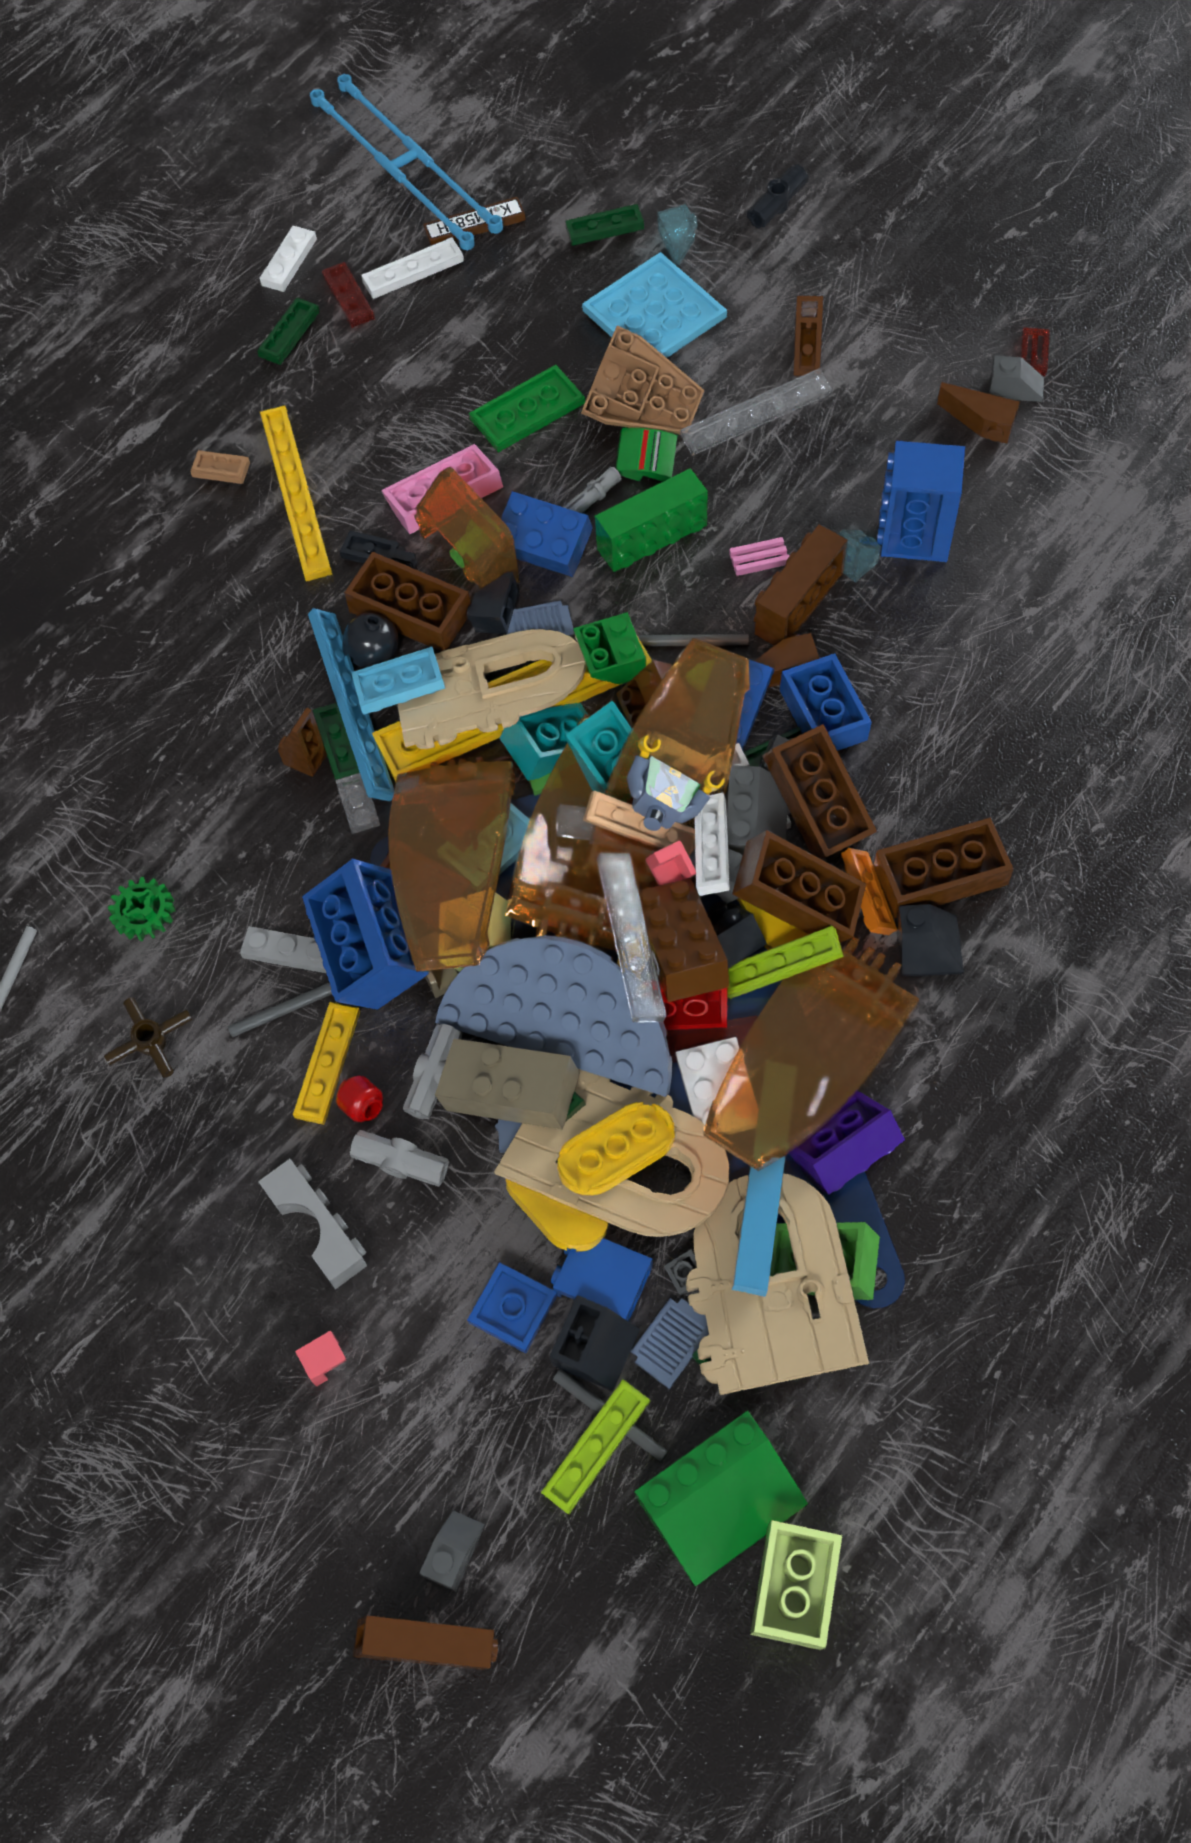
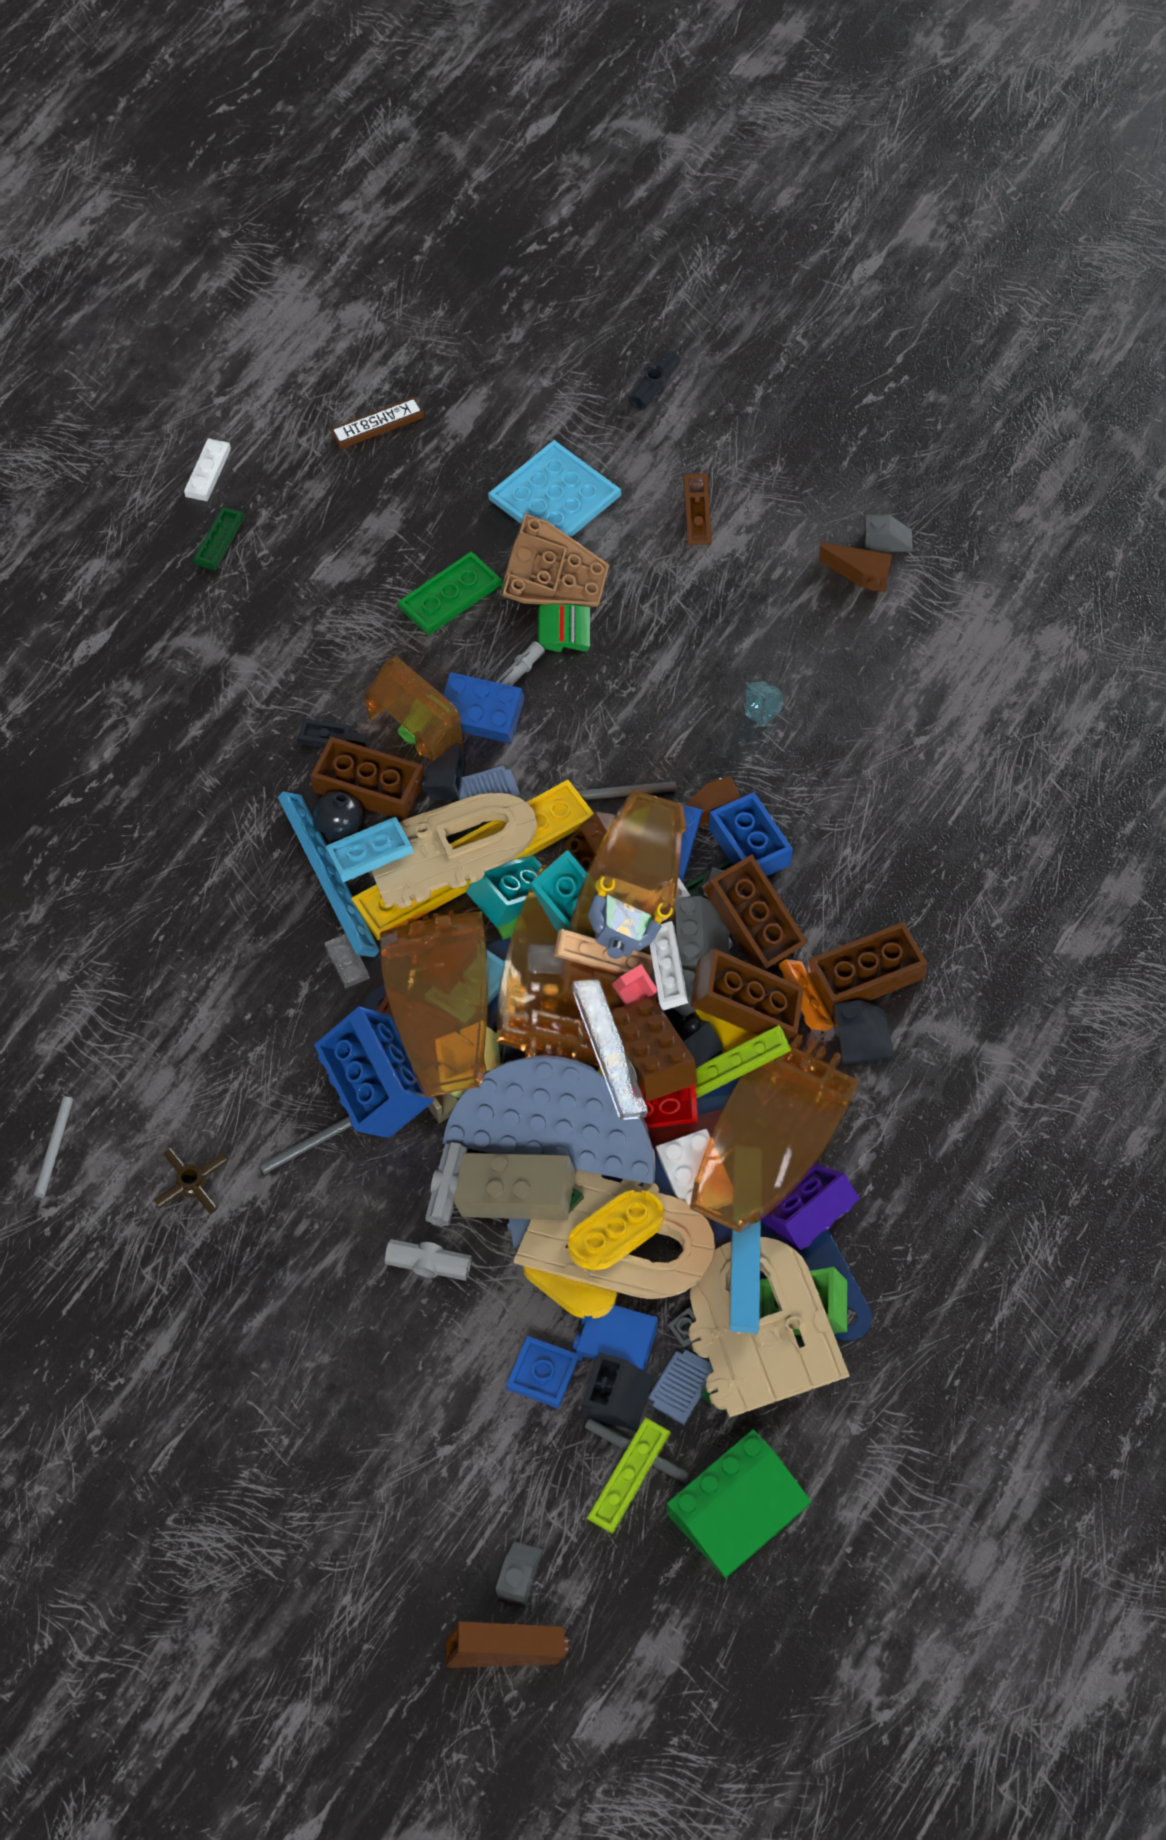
camera: 10 degrees left, 5 degrees down
green gear [108,877,176,941] -> none
medium nougat plate [190,450,250,484] -> none
light grey plate [240,926,326,973] -> none
light grey arch [258,1159,367,1289] -> none
yellow tile [260,406,332,581] -> none
reddish brown slope [278,708,327,777] -> none
yellow tile [293,1002,360,1125] -> none
coral panel [295,1330,346,1387] -> none
dark azure bar [310,74,503,250] -> none
dark green plate [313,702,361,785] -> none
clear red tile [322,262,375,328] -> none
red head [336,1075,383,1122] -> none
white plate [361,238,464,299] -> none
bright pink slope [382,444,503,534] -> none
dark green plate [565,204,644,246] -> none
green slope [573,612,646,685] -> none
green brick [595,468,708,572] -> none
clear light blue slope [658,204,698,266] -> none
clear tile [680,368,832,456] -> none
bright pink tile [729,537,789,576] -> none
yellowish green brick [750,1520,842,1650] -> none
reddish brown brick [754,525,848,646] -> none
blue brick [877,441,965,562] -> none
clear red tile [1020,327,1050,376] -> none

